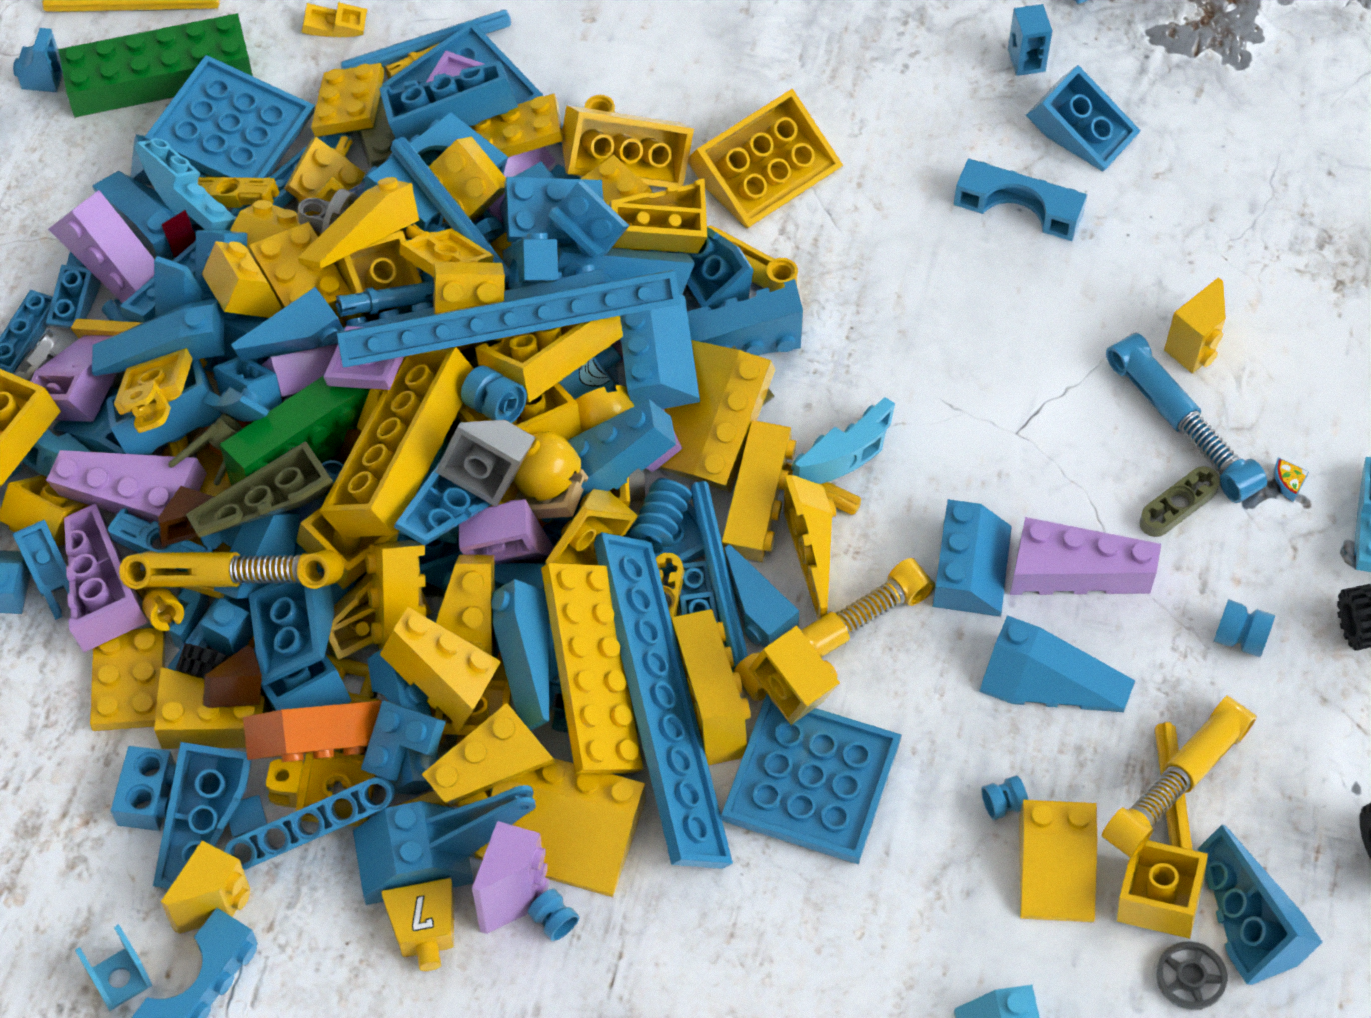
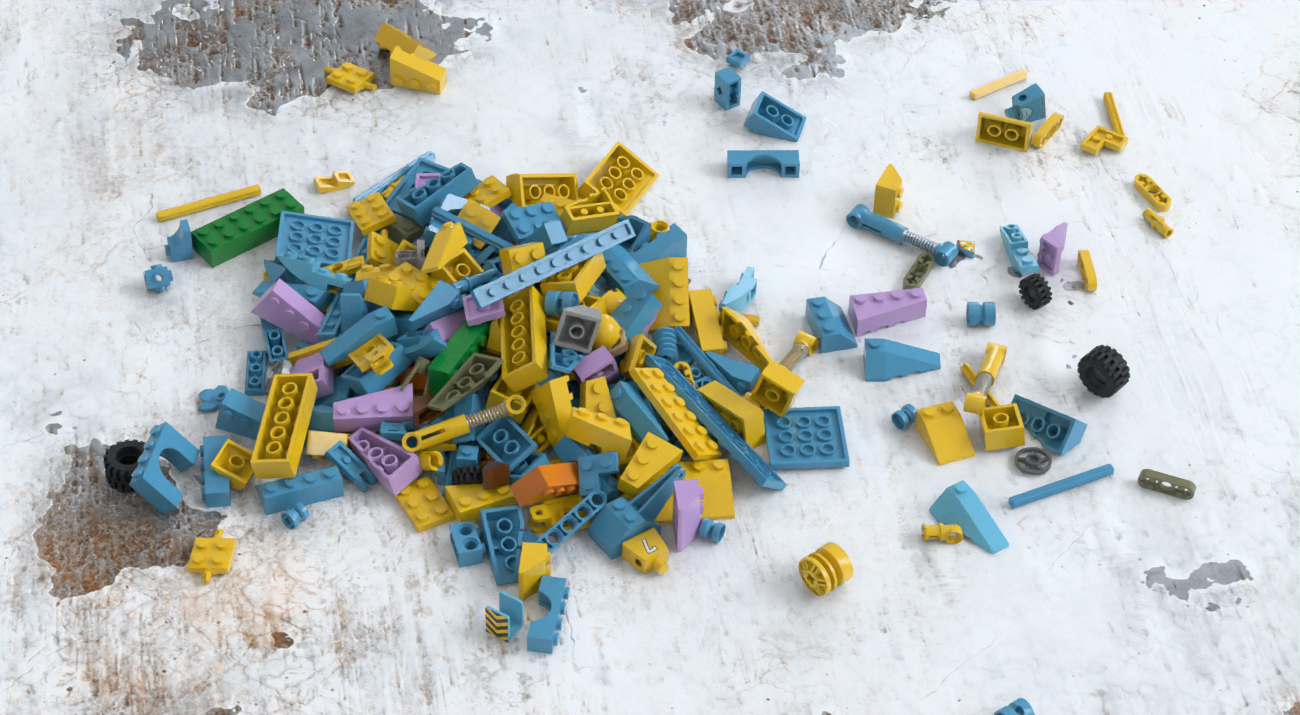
camera: 25 degrees left, 15 degrees down
dark red sticker [161,210,196,258] -> none
yellow plate [399,224,494,278] -> none
dark azure bracket [548,181,629,258] -> none

